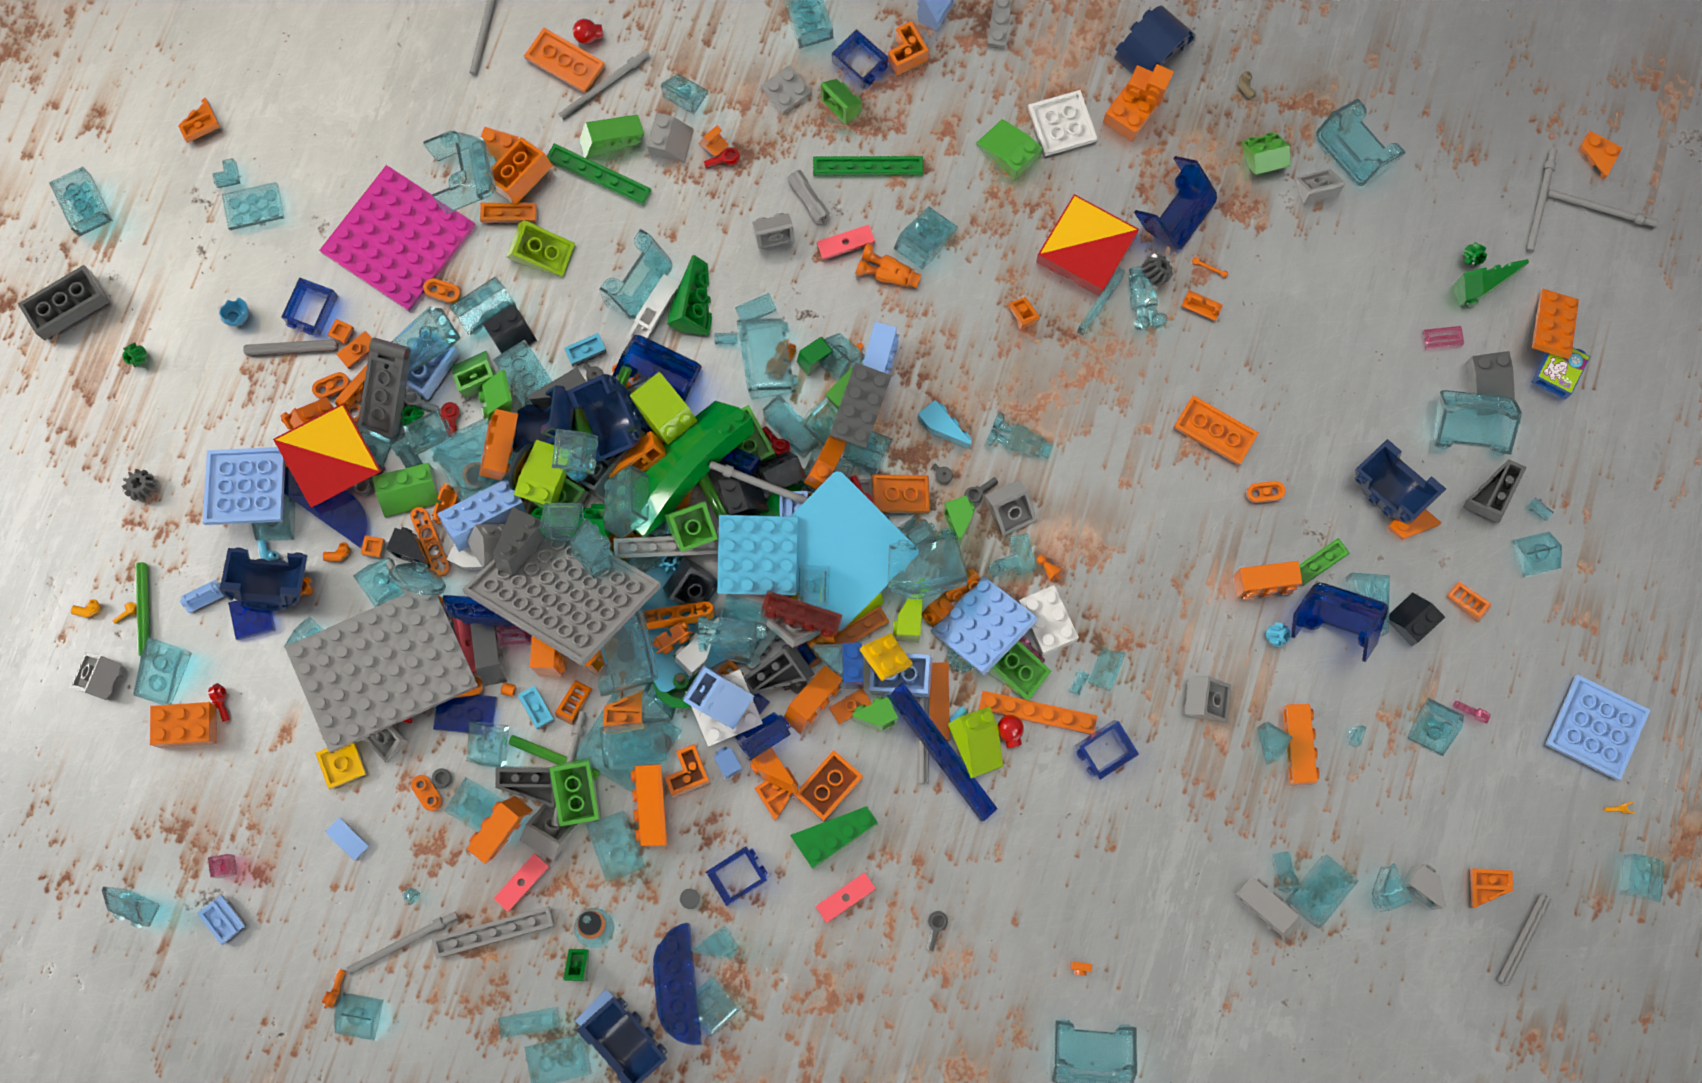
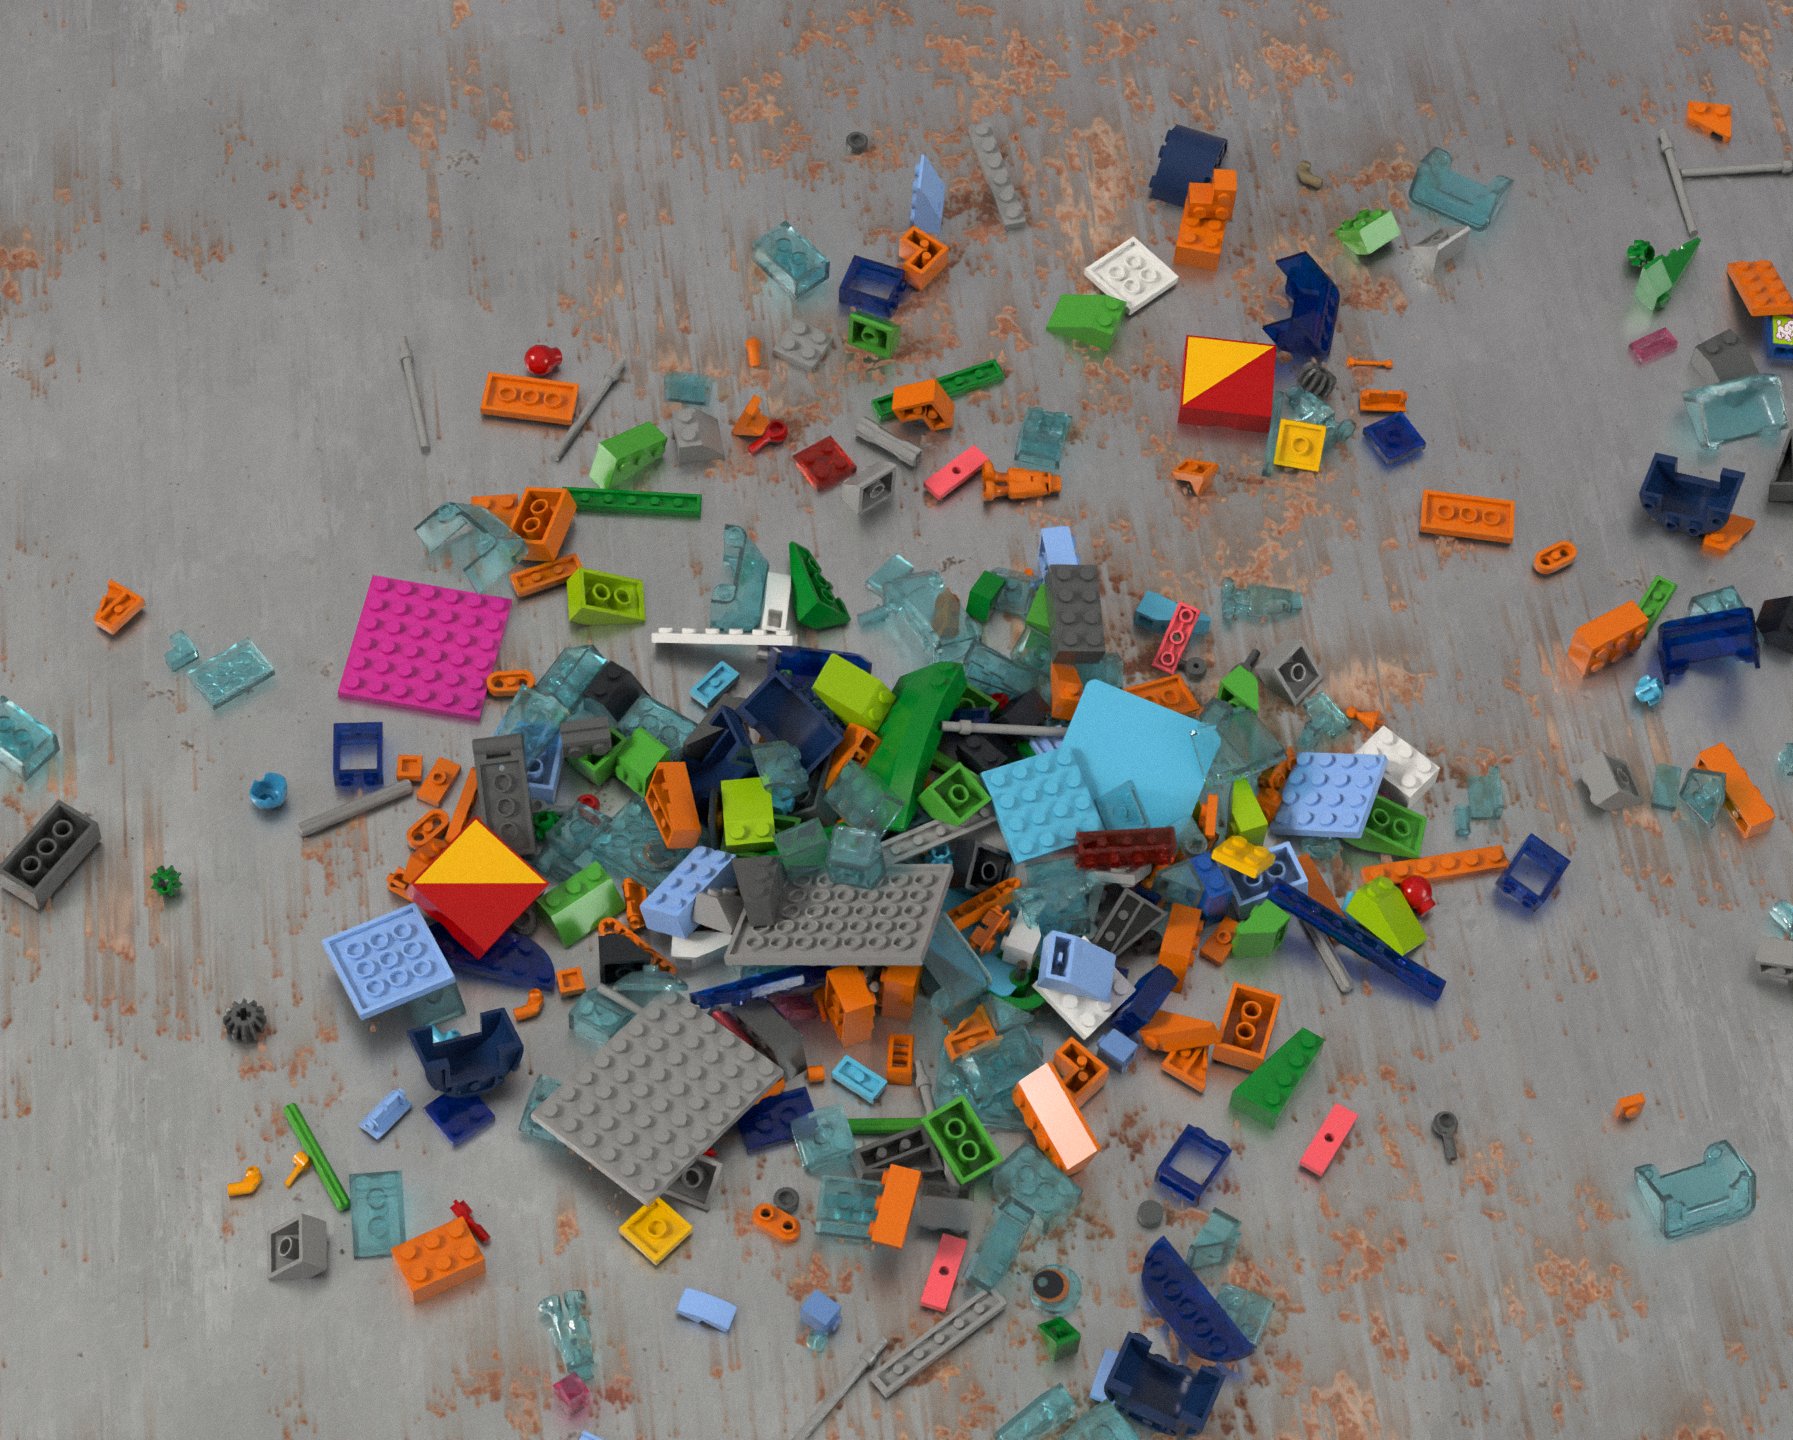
camera: 30 degrees left, 20 degrees down
none -> clear light blue piece [538,1290,594,1383]
none -> dark grey brick [559,716,612,759]
none -> white plate [652,627,797,646]
none -> orange arm [745,337,761,367]
none -> clear red plate [792,435,857,492]
none -> medium blue brick [800,1289,842,1336]
none -> orange brick [892,378,955,431]
none -> clear light blue wedge [963,1195,1036,1293]
none -> coral tile [1151,601,1201,675]
none -> clear light blue piece [1167,814,1207,860]
none -> orange wing [1197,794,1218,841]
none -> yellow plate [1273,418,1327,472]
none -> clear blue plate [1362,411,1427,466]
none -> clear light blue tile [1651,763,1682,812]

